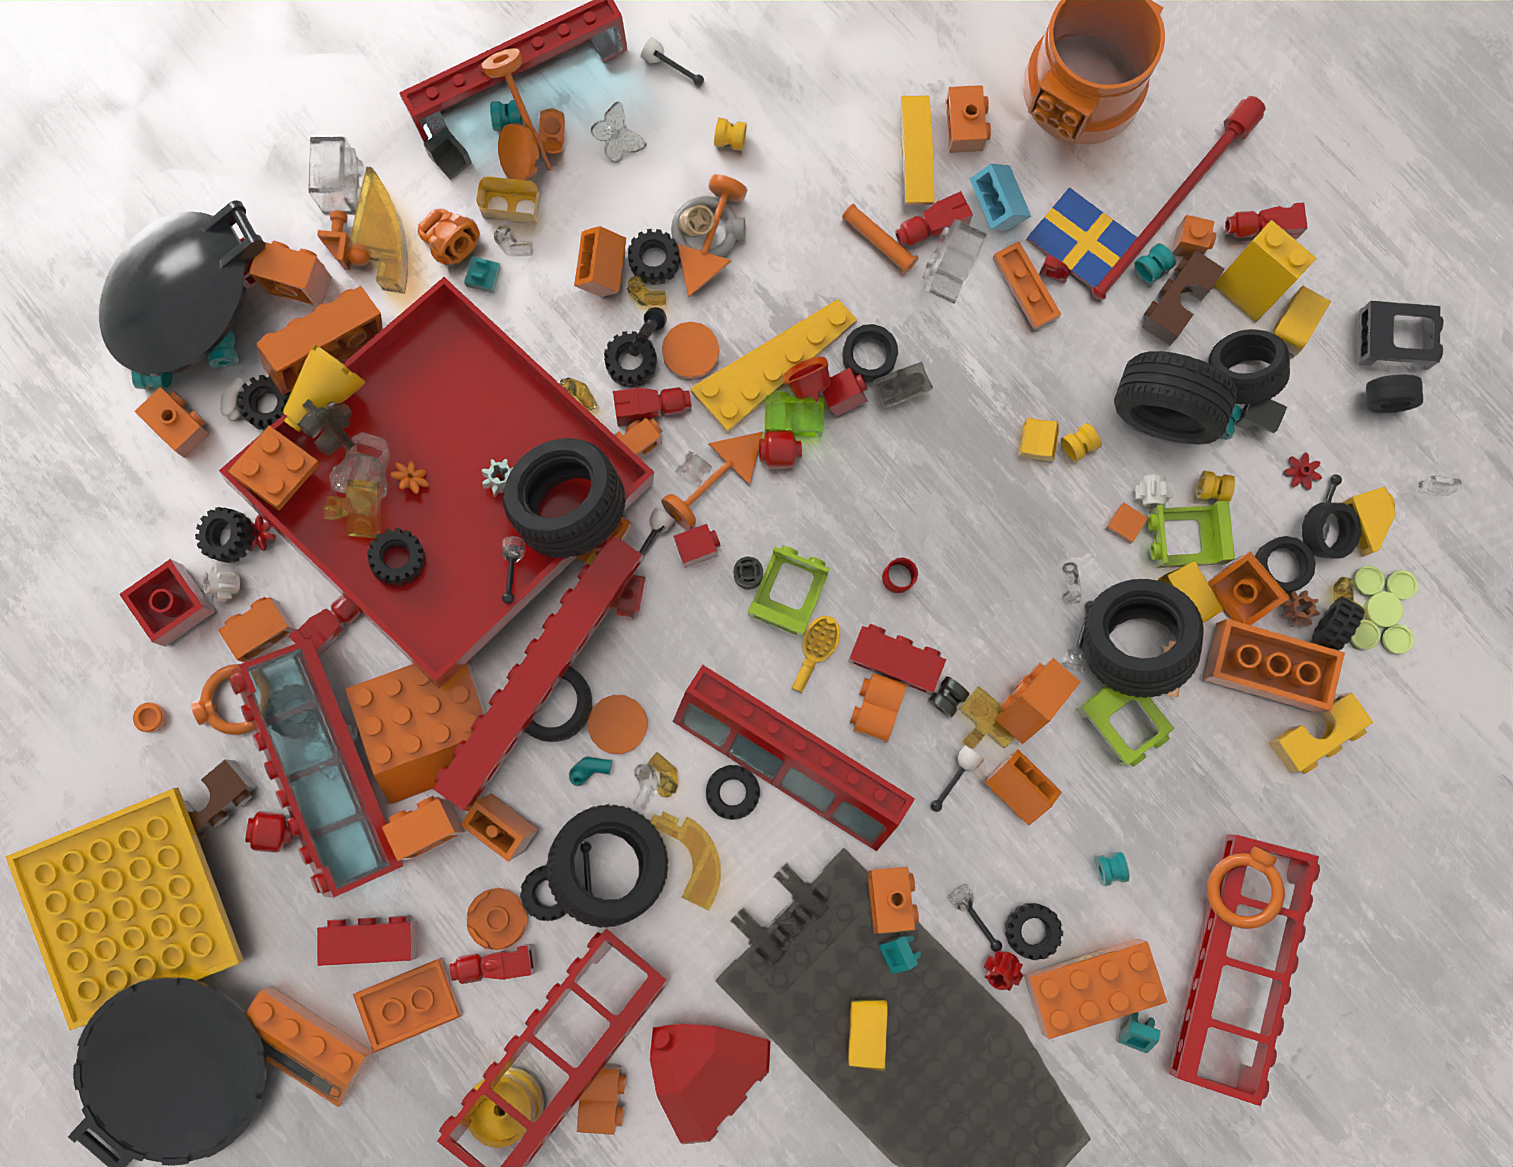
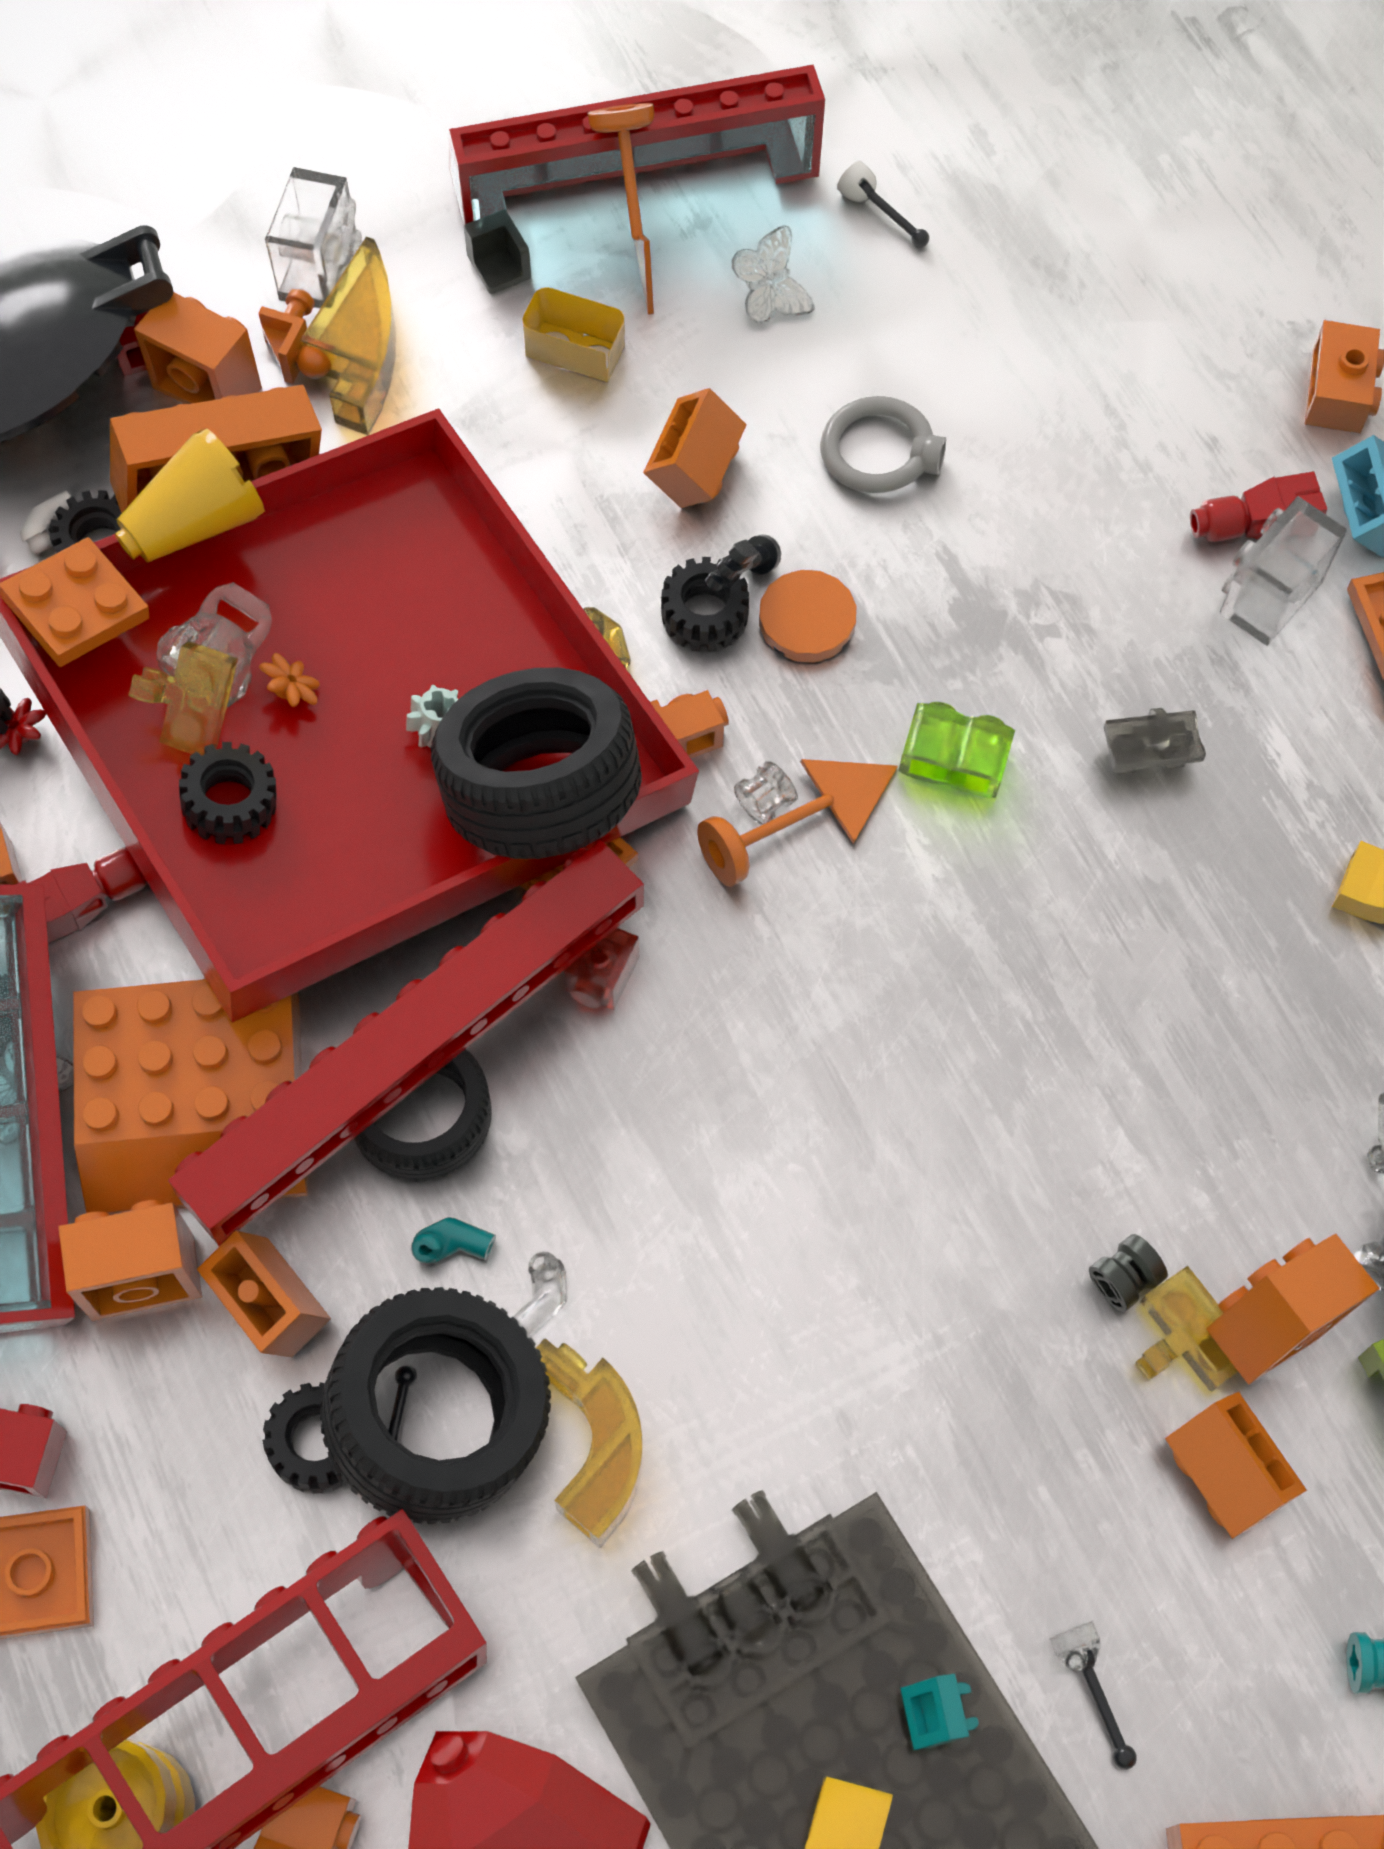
camera: 15 degrees right, 15 degrees down
teal wheel [207,331,239,368] -> none
clear smoke hips [297,399,355,457] -> none
orange piece [418,209,480,265] -> none
red piece [449,944,535,984] -> none
teal tile [464,256,501,293] -> none
orange tile [467,888,528,950] -> none
teal wheel [490,100,523,131] -> none
clear arm [494,225,533,256] -> none
orange tile [498,123,539,181] -> none
hinge [501,536,526,604] -> none
orange hair [539,108,565,154] -> none
orange tile [588,695,648,754] -> none
red piece [613,387,691,427] -> none
clear yellow arm [627,276,666,306] -> none
black tyre [628,228,680,285] -> none
white hinge [635,508,675,573] -> none
clear yellow arm [648,752,678,798] -> none
red window [672,664,915,851] -> none
red brick [673,524,721,568] -> none
orange piece [678,174,748,297] -> none
tan wheel [679,205,714,237] -> none
yellow wing [690,299,857,433] -> none
black tyre [706,765,760,820] -> none
yellow wheel [714,117,747,151] -> none
pearl dark grey wheel [733,556,763,590] -> none
lime window [748,545,830,638] -> none
red head [759,431,802,469] -> none
red piece [783,357,831,402] -> none
yellow piece [791,616,840,693] -> none
red brick [822,368,868,417] -> none
orange pin [842,203,919,275] -> none
black tyre [842,324,898,383] -> none
red brick [848,624,947,695] -> none
orange brick [850,673,907,743] -> none
orange brick [867,867,919,934] -> none
red piece [882,557,918,593] -> none
yellow slope [901,95,935,205] -> none
hinge [930,745,984,812] -> none
red gear [984,951,1023,991] -> none
black tyre [1005,903,1063,960] -> none

